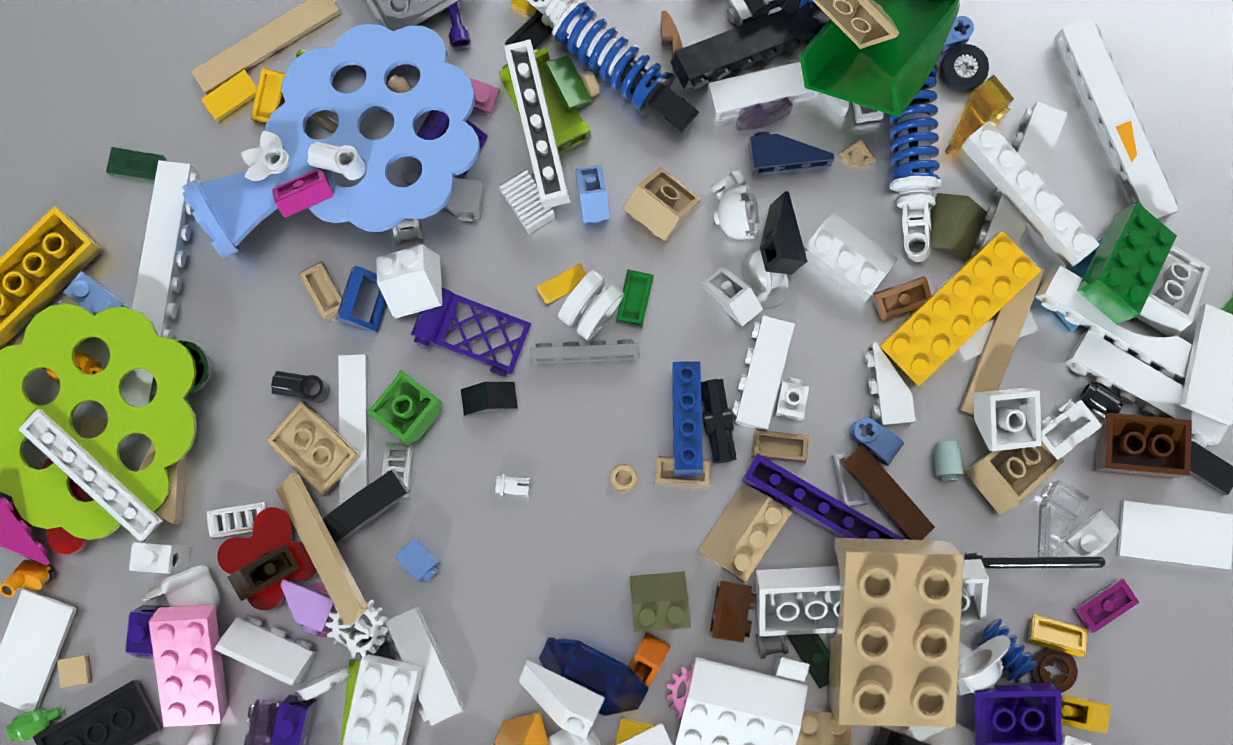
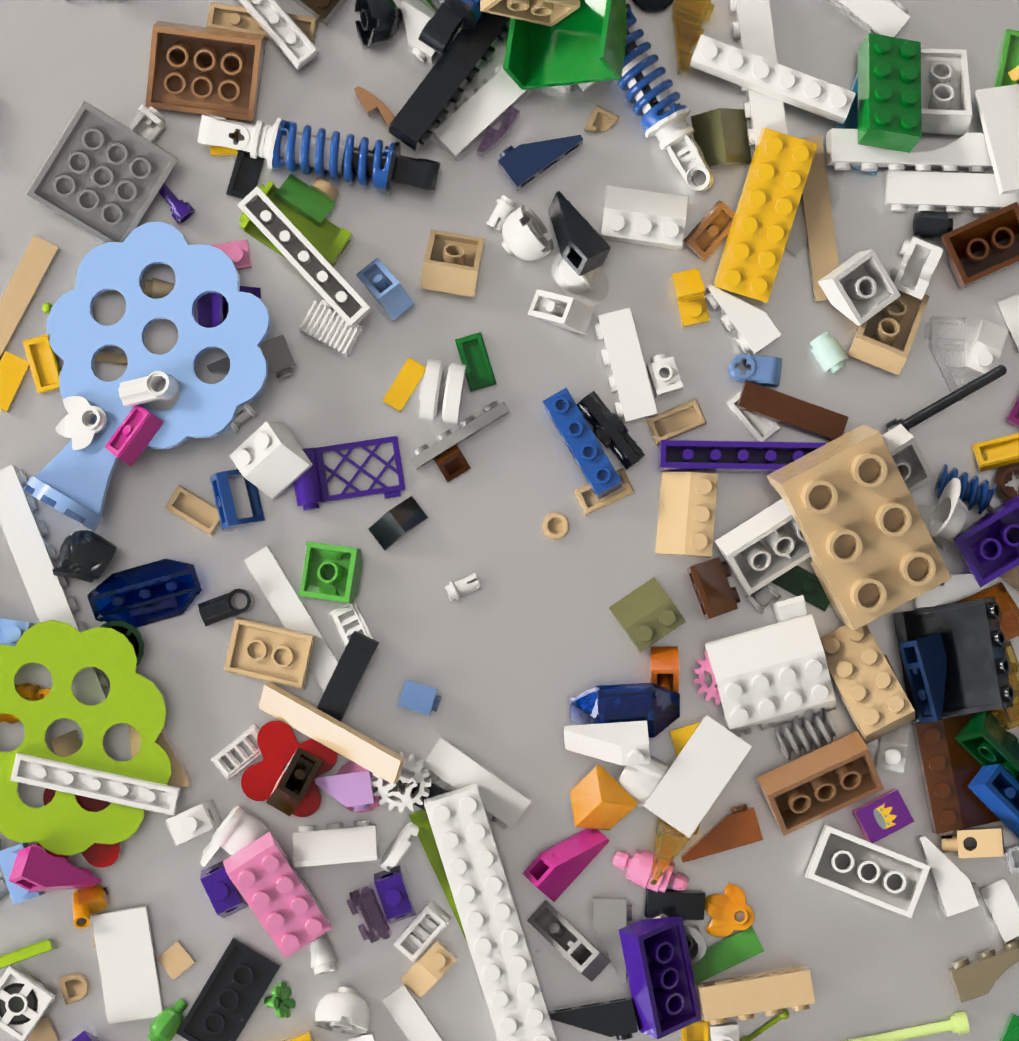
camera: 30 degrees left, 5 degrees up
none -> black helmet [52,530,117,583]
none -> clear blue wedge [87,559,202,627]
none -> reddish brown plate [434,444,471,482]
none -> yellow slope [671,268,710,327]

